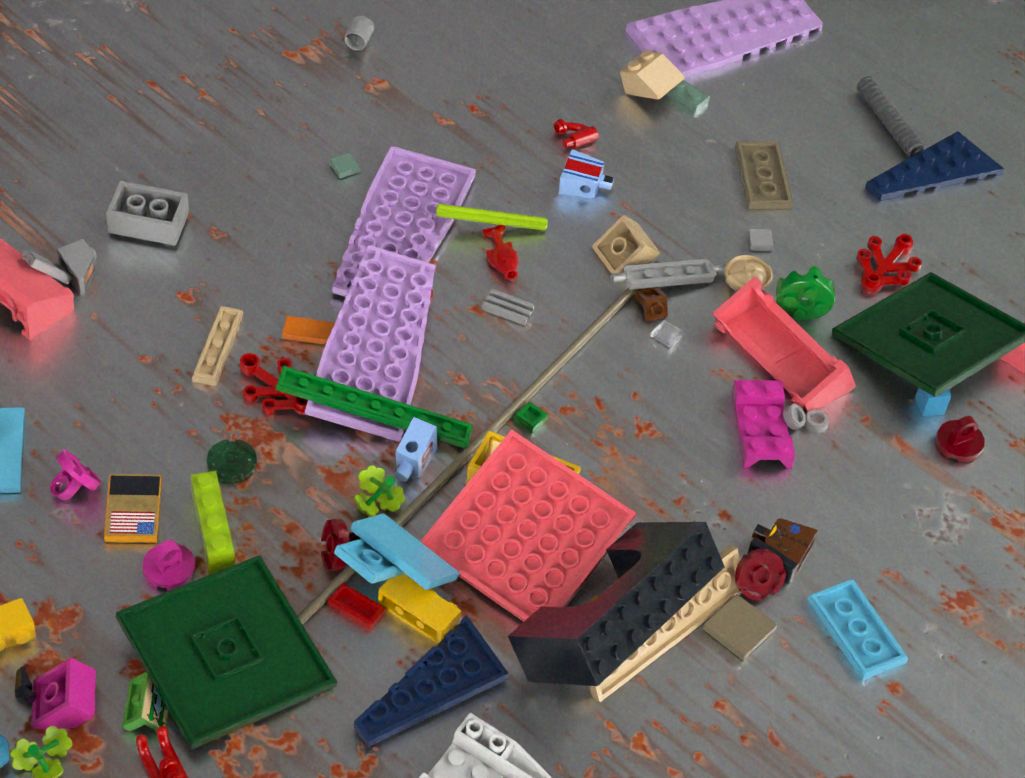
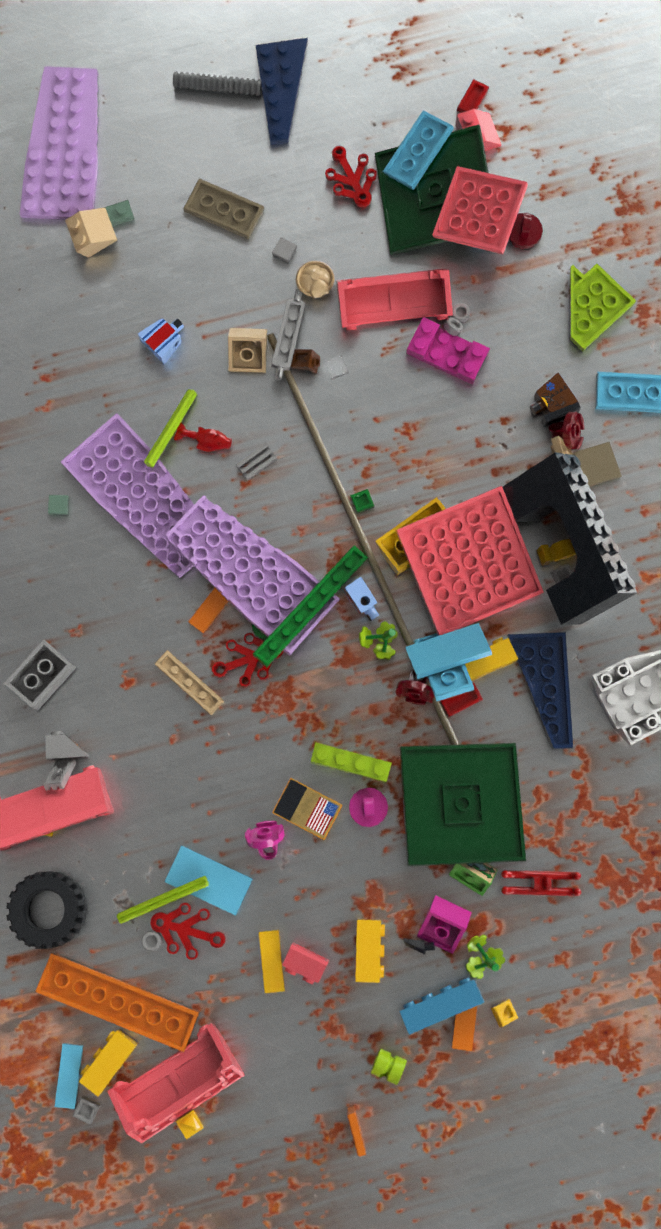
camera: 50 degrees left, 30 degrees up
clear green tile [206,439,257,484] -> none
red plant [553,119,599,149] -> none
green plate [776,266,835,321] -> none
none -> medium azure tile [383,110,454,190]
none -> coral plate [432,166,528,254]
none -> lime wing [570,264,636,351]

